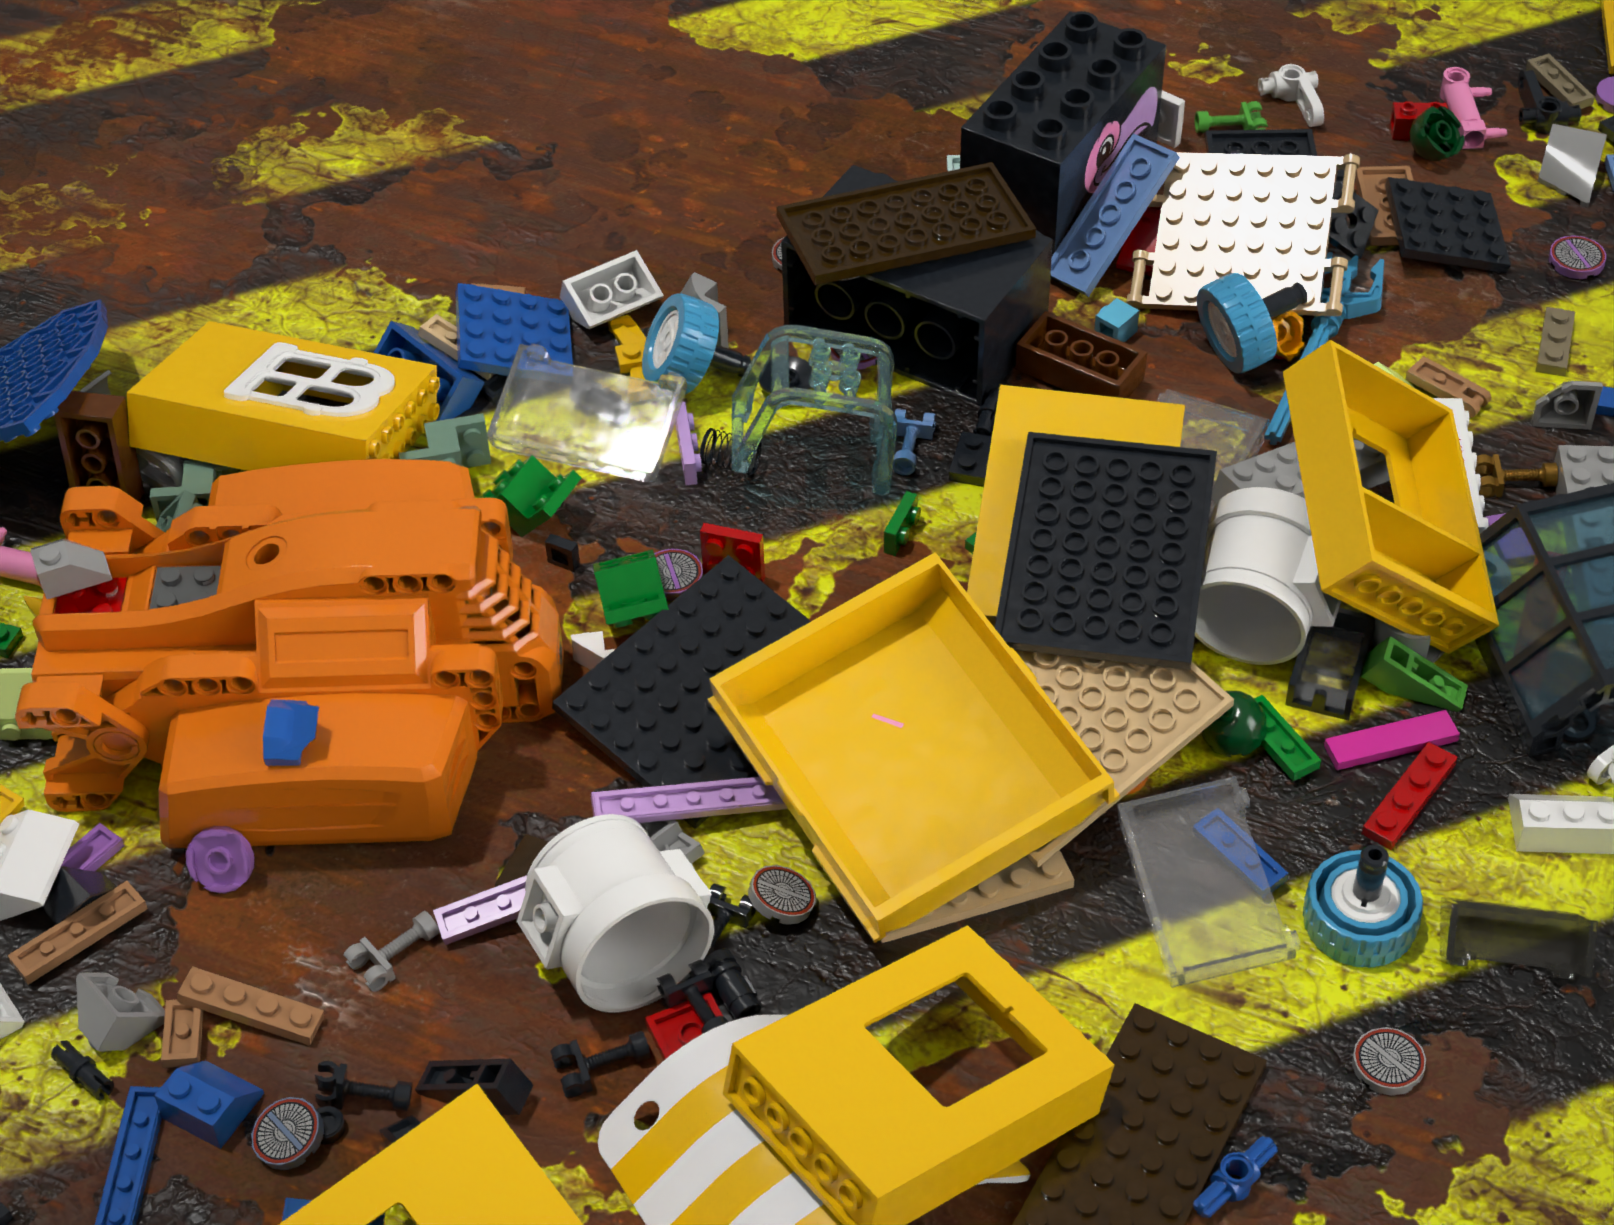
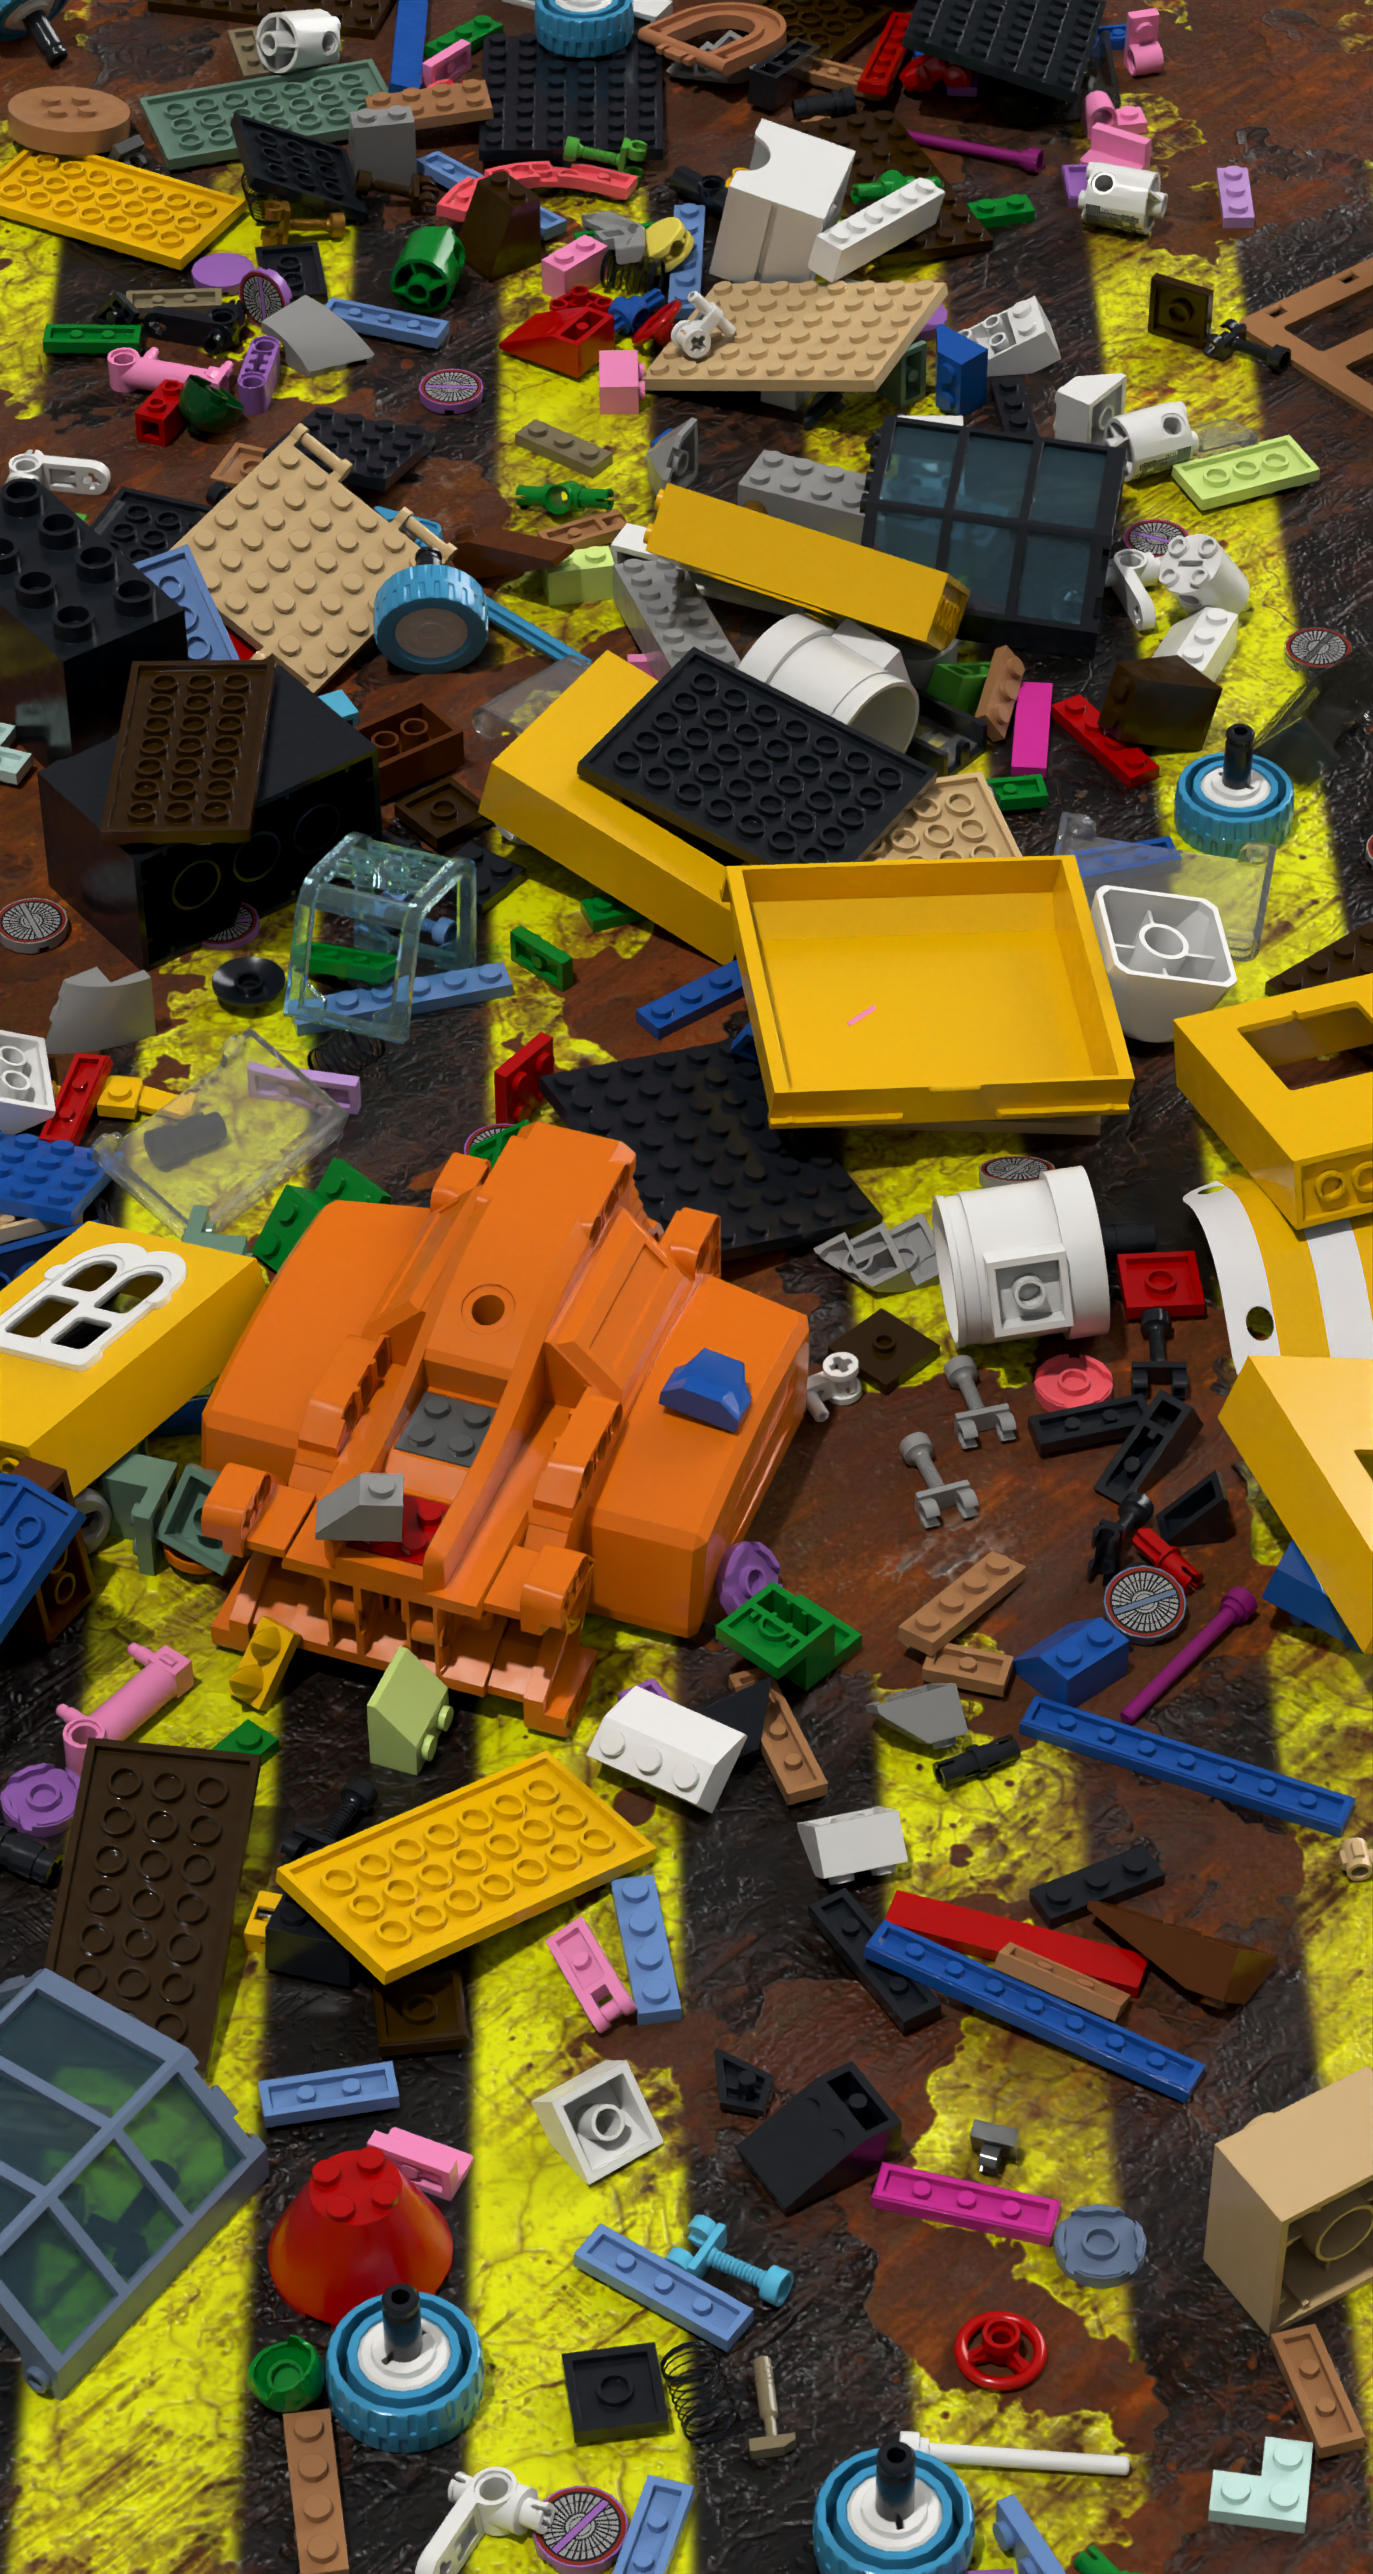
camera: 70 degrees left, 5 degrees down
plate [433,875,527,945] -> none
lavender tile [591,777,788,823] -> none
dark azure wheel [642,293,752,395] -> none
black bar [656,959,728,1034] -> none
none -> red tile [38,1053,113,1146]
none -> green plate [43,324,142,355]
none -> black piece [92,292,140,325]
none -> medium lavender beam [237,336,281,415]
none -> tile [239,267,293,328]
none -> medium blue plate [288,962,513,1036]
none -> green plate [290,942,403,986]
none -> reddish brown wedge [447,525,575,579]
none -> green pin [516,480,614,515]
none -> green bracket [716,1581,862,1691]
none -> white piece [806,1352,862,1422]
none -> light grey bar [944,1355,1017,1449]
none -> medium nougat plate [975,645,1025,743]
none -> black plate [1027,1393,1148,1455]
none -> coral tile [1034,1354,1113,1412]
none -> white piece [1090,885,1237,1043]
none -> dark brown slope [1097,655,1222,751]
none -> magenta piece [1120,1586,1258,1724]
none -> red axle [1132,1528,1204,1595]

